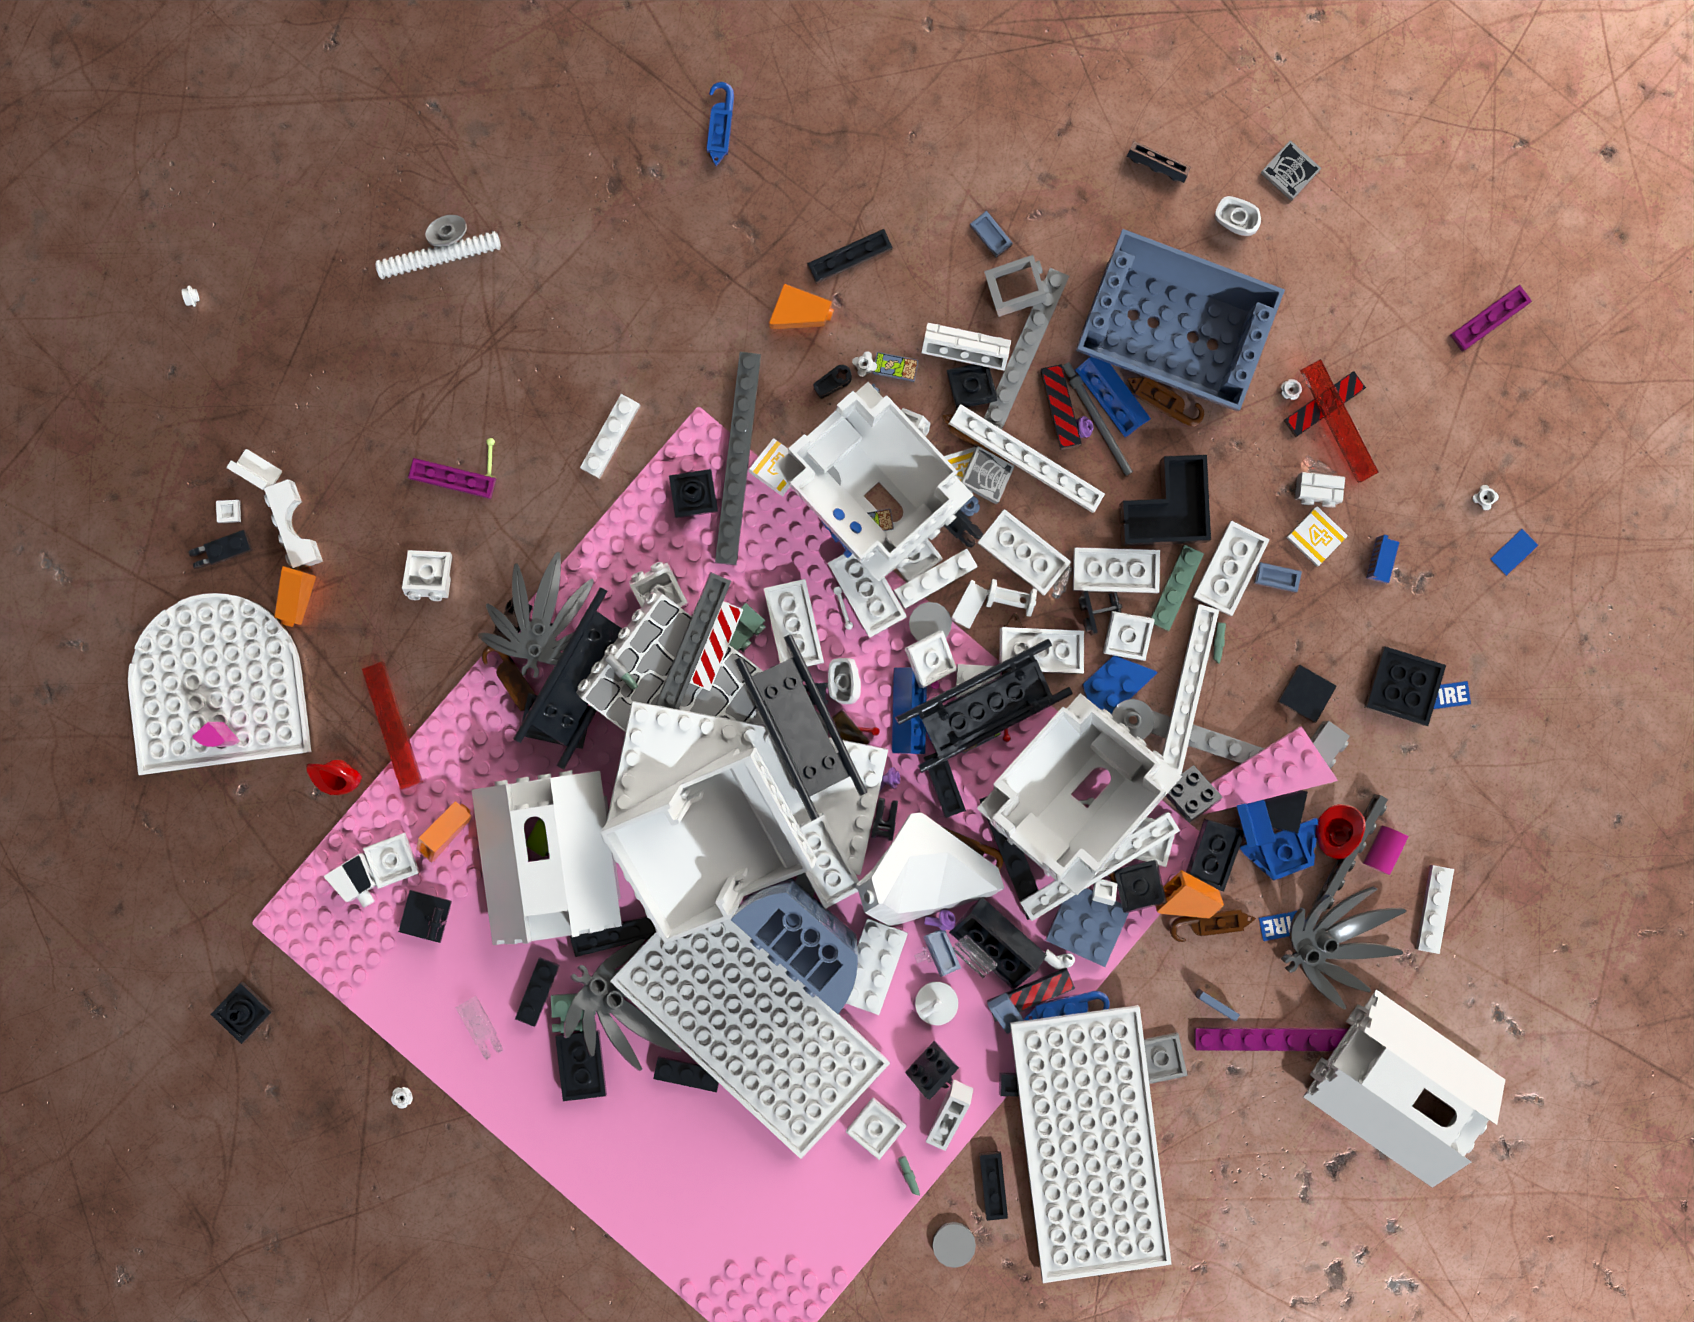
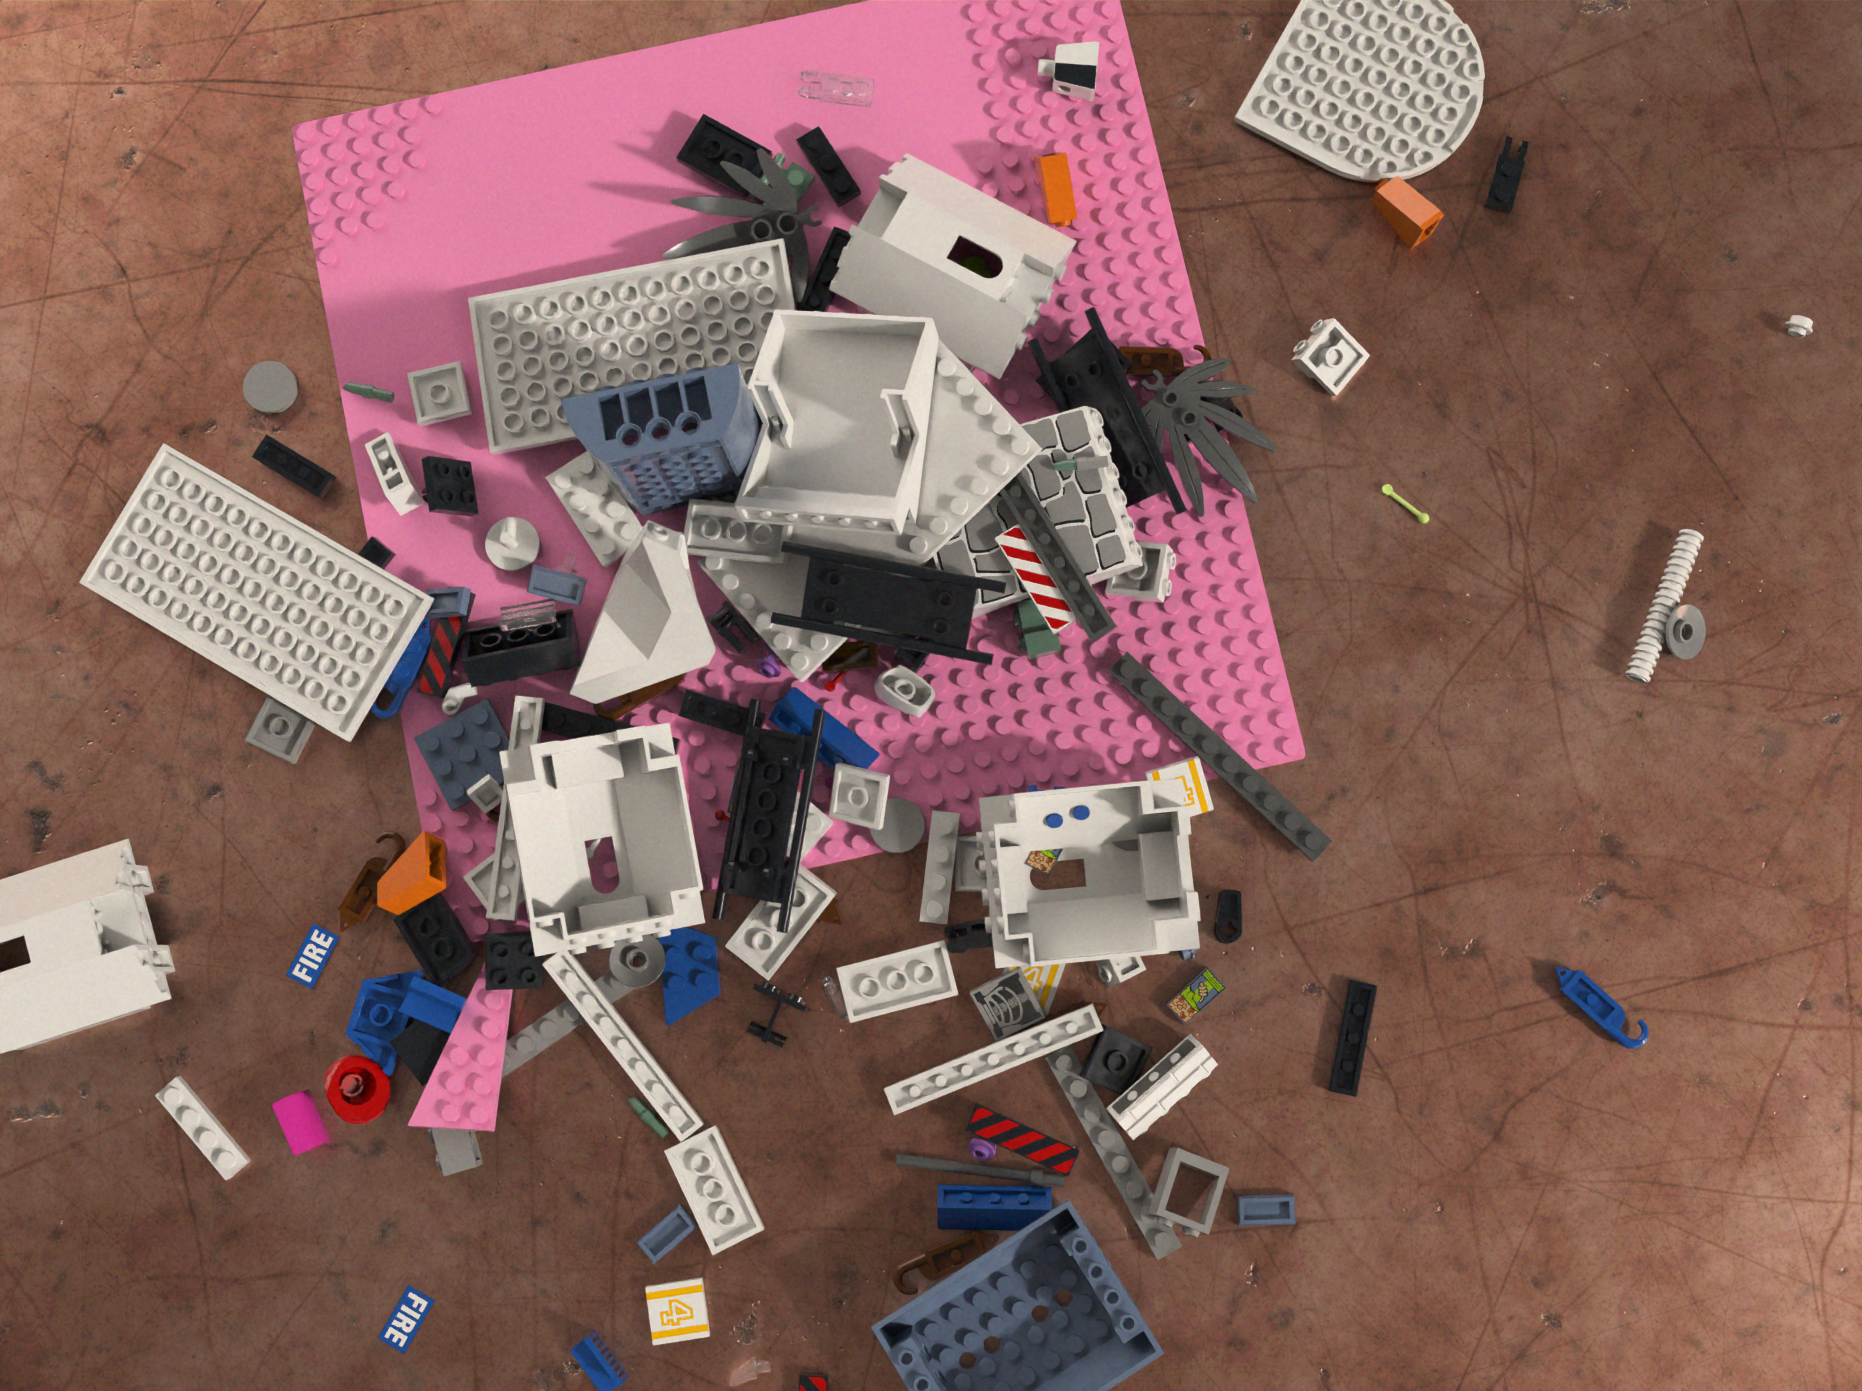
camera: 135 degrees right, 5 degrees down
dark pink brick [192,722,240,747] -> none
white plate [216,500,241,523] -> none
white panel [226,449,282,491] -> none
white arch [264,479,323,570] -> none
red hat [306,760,362,795] -> none
clear red plate [362,662,423,790] -> none
white tile [363,833,420,889] -> none
black plate [398,890,452,943] -> none
magenta tile [408,458,496,499] -> none
white plate [580,394,641,479] -> none
black plate [653,1056,719,1092] -> none
black plate [669,469,718,519] -> none
white plate [764,579,824,667] -> none
orange slope [769,284,834,329] -> none
white plate [828,554,907,638] -> none
white hinge [834,587,853,630] -> none
white plate [852,352,877,377] -> none
medium lavender plate [925,909,956,931] -> none
white panel [951,580,988,629] -> none
sand blue plate [959,496,980,516] -> none
white hose [986,579,1037,617] -> none
white plate [1073,548,1160,593] -> none
white tile [1103,611,1155,661] -> none
black plate [1114,860,1167,913] -> none
black piece [1119,455,1211,546] -> none
sand green plate [1151,545,1204,631] -> none
magenta plate [1194,1027,1349,1051] -> none
sand blue tile [1195,989,1240,1021] -> none
black tile [1277,665,1337,723] -> none
dark grey plant [1281,887,1407,1010] -> none
white brick [1295,472,1345,507] -> none
dark grey plate [1312,794,1388,912] -> none
black plate [1364,646,1446,726] -> none

